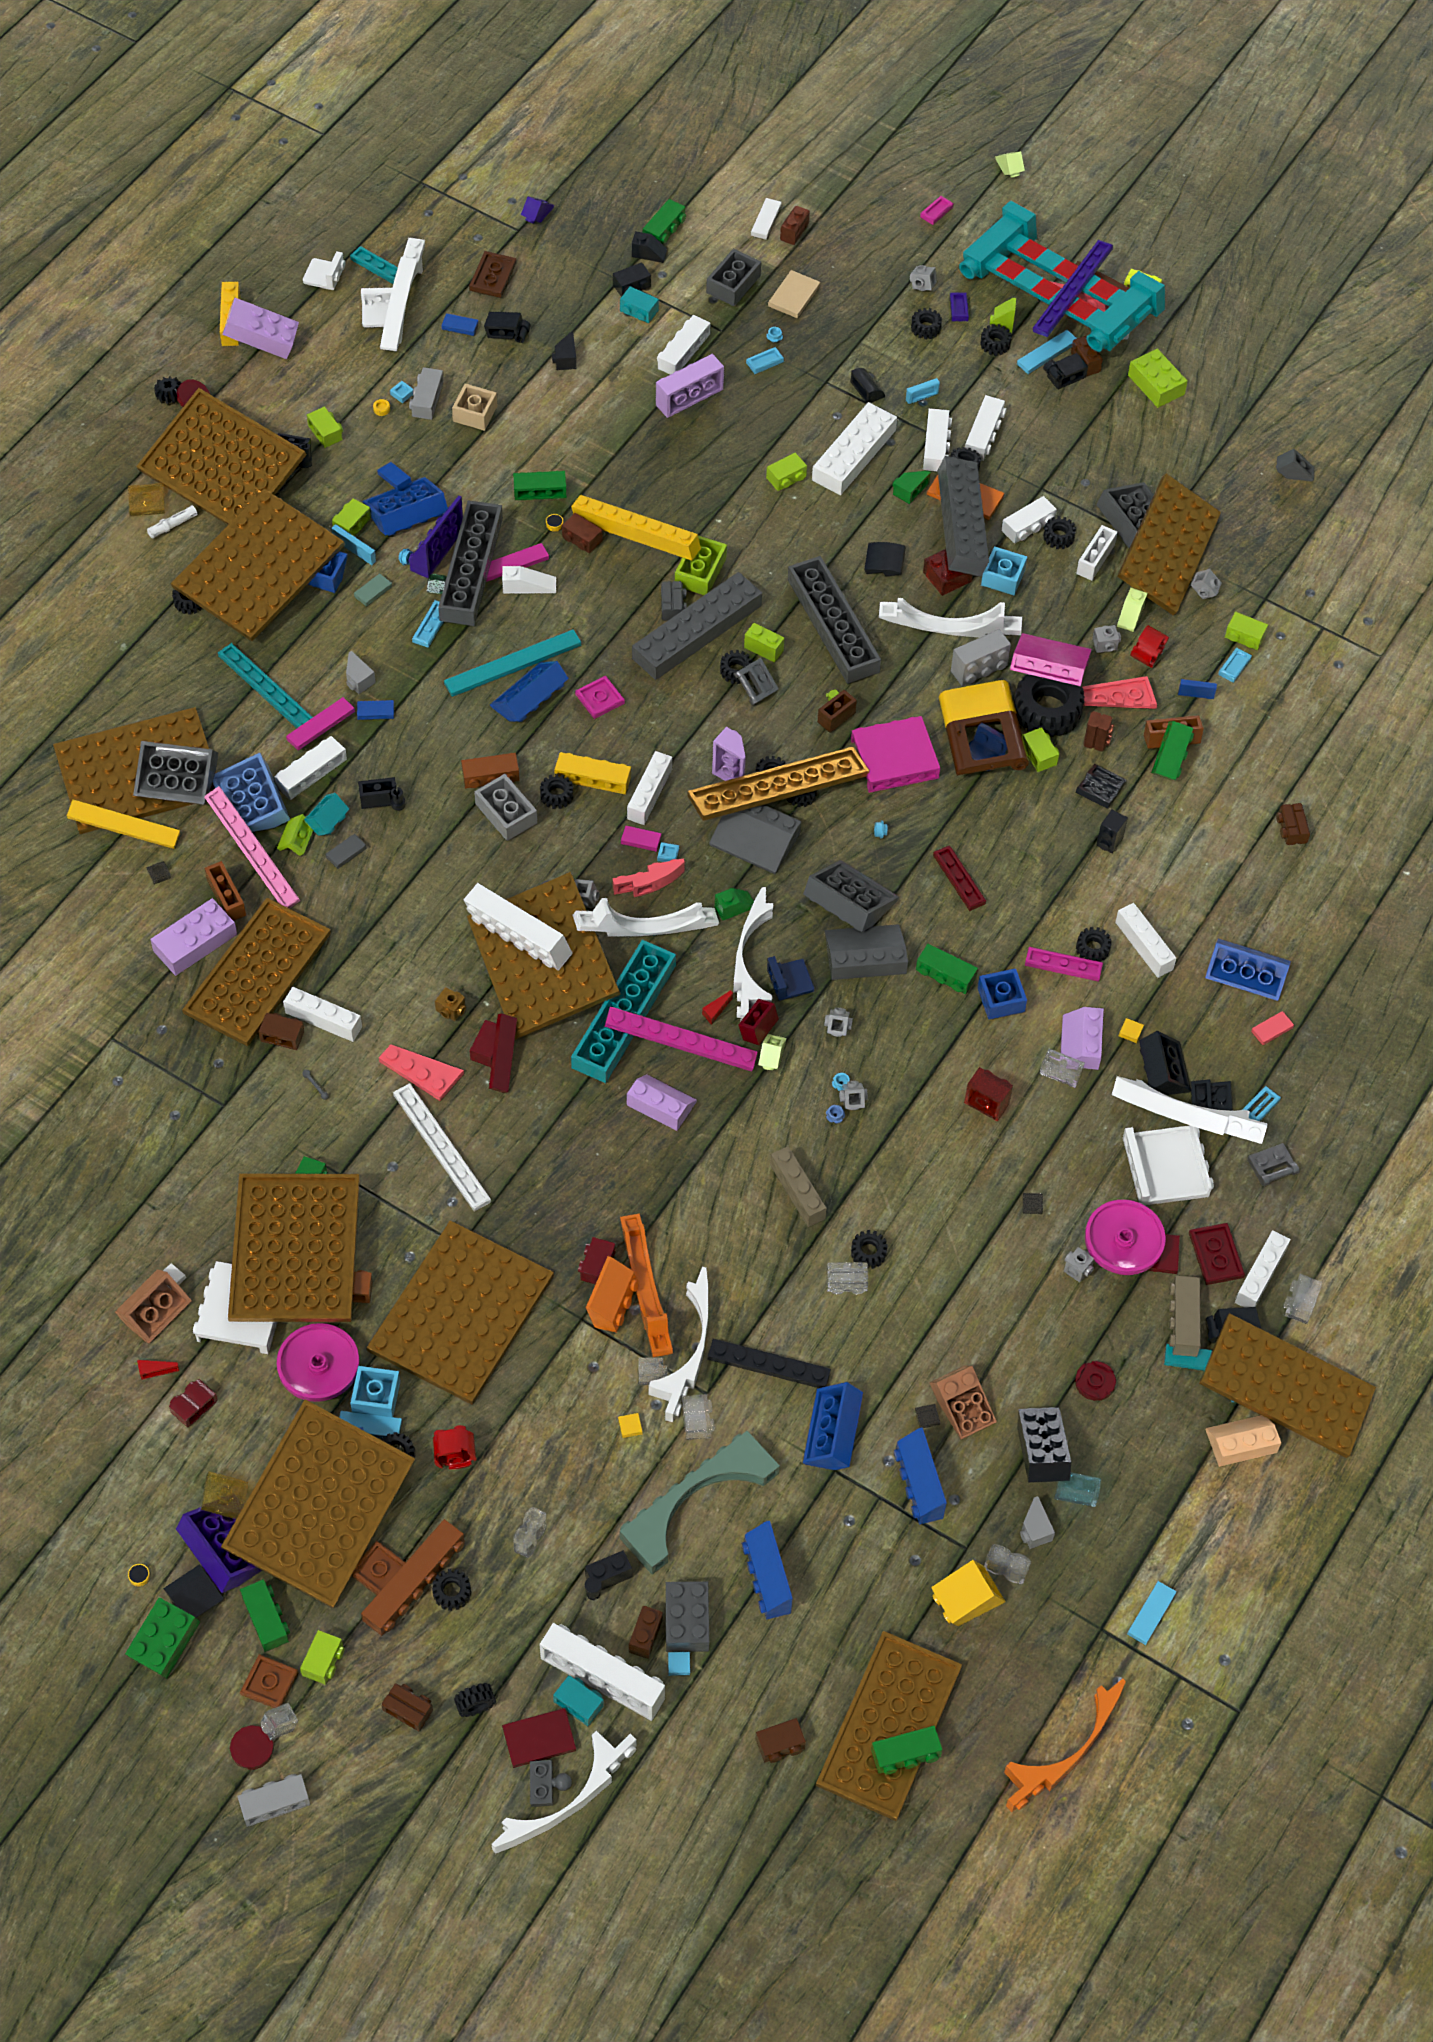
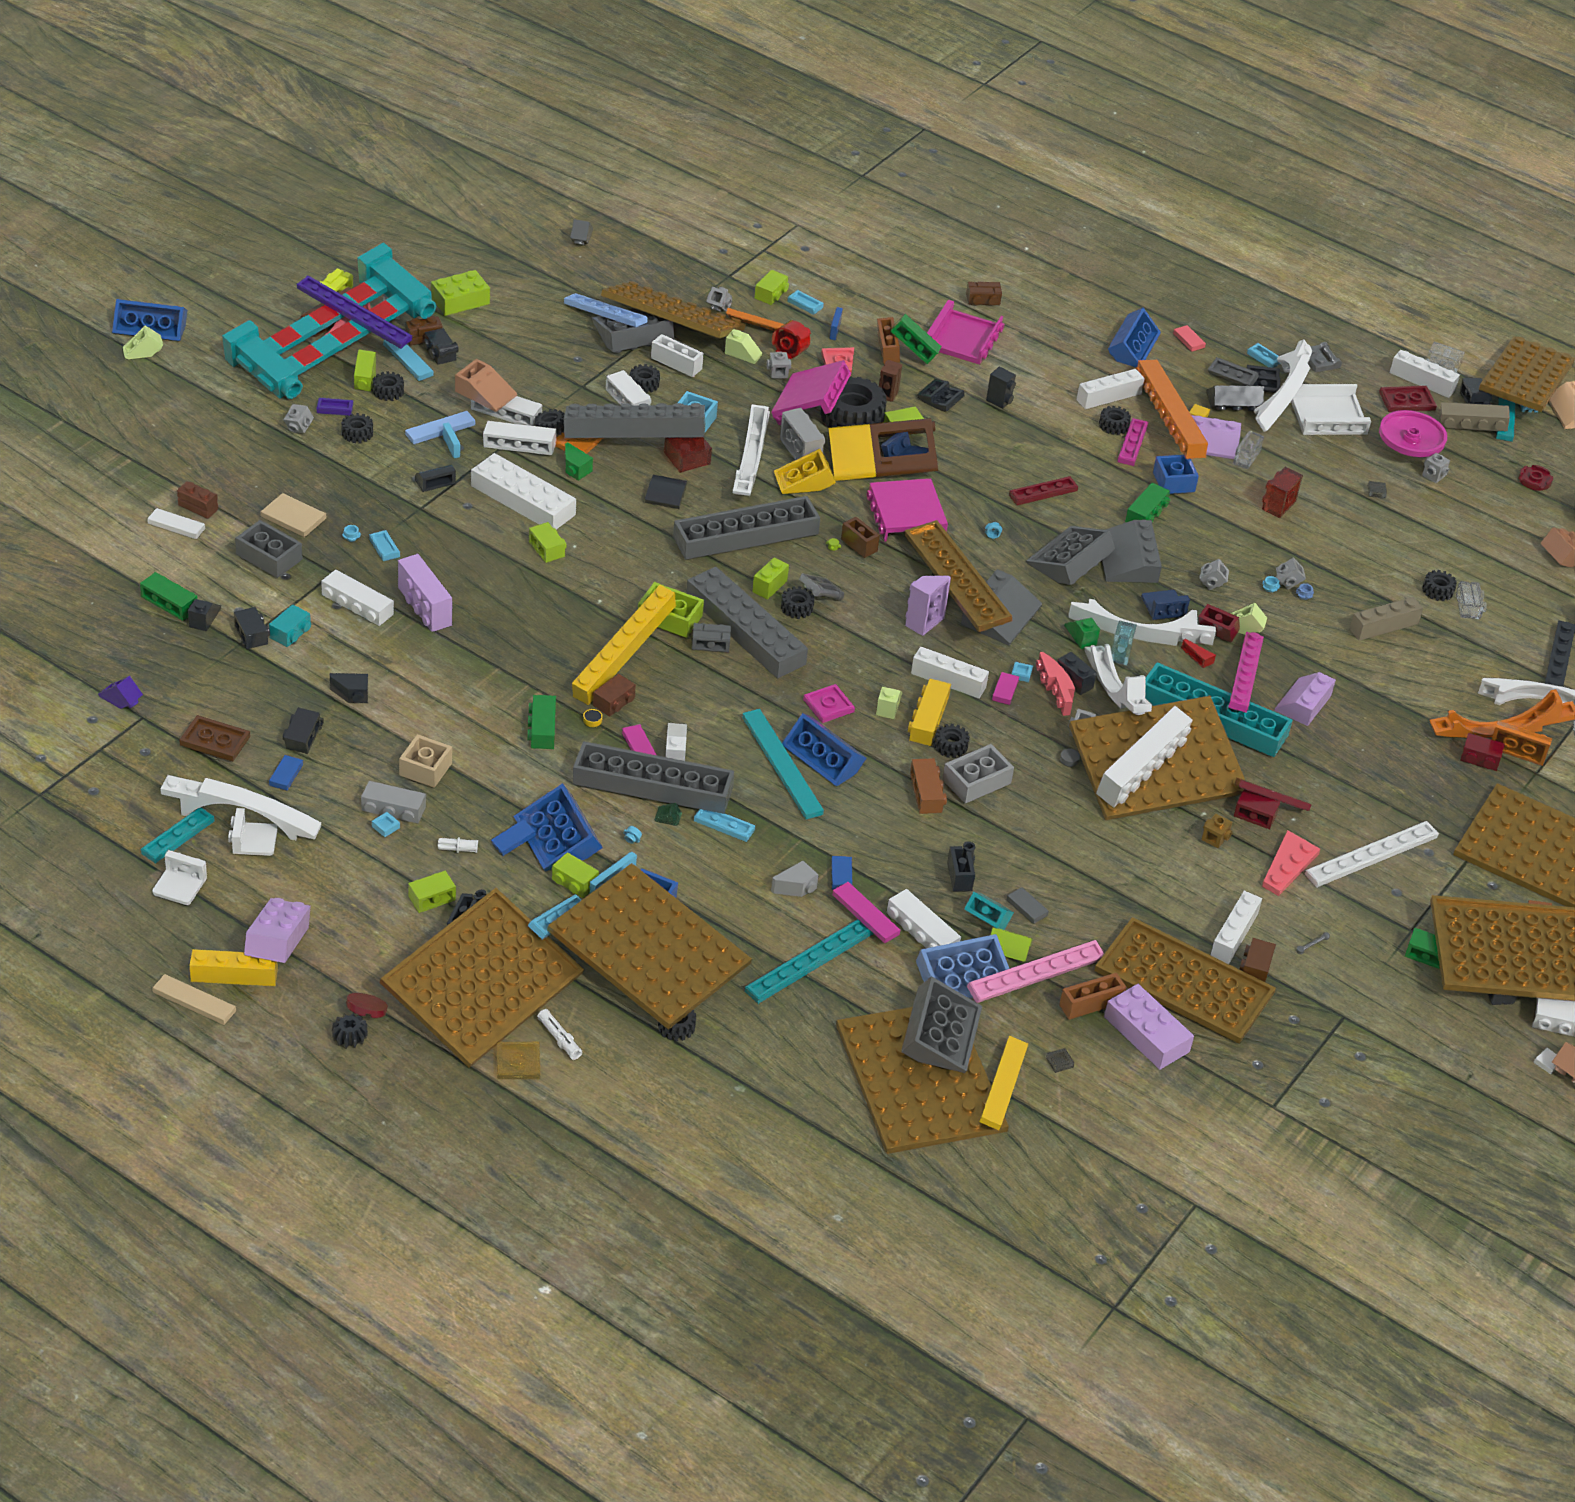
camera: 90 degrees left, 15 degrees down
sand green tile [354,573,392,607] -> none
yellow tile [373,399,390,416] -> none
dark purple slope [409,495,463,579] -> none
dark pink tile [920,196,954,225] -> none
none -> blue slope [112,299,188,341]
none -> tan tile [153,974,236,1025]
none -> light blue tile [405,411,475,444]
none -> white axle [438,837,478,853]
none -> nougat slope [455,359,517,412]
none -> medium azure tile [528,894,582,940]
none -> light blue tile [564,293,647,327]
none -> orange tile [726,308,784,331]
none -> yellow slope [774,448,836,494]
none -> yellowish green slope [876,687,902,719]
none -> dark pink panel [927,300,1004,365]
none -> black brick [1057,652,1097,695]
none -> clear light blue brick [1111,620,1137,665]
none -> orange brick [1135,359,1208,459]
none -> dark grey plate [1208,357,1259,386]

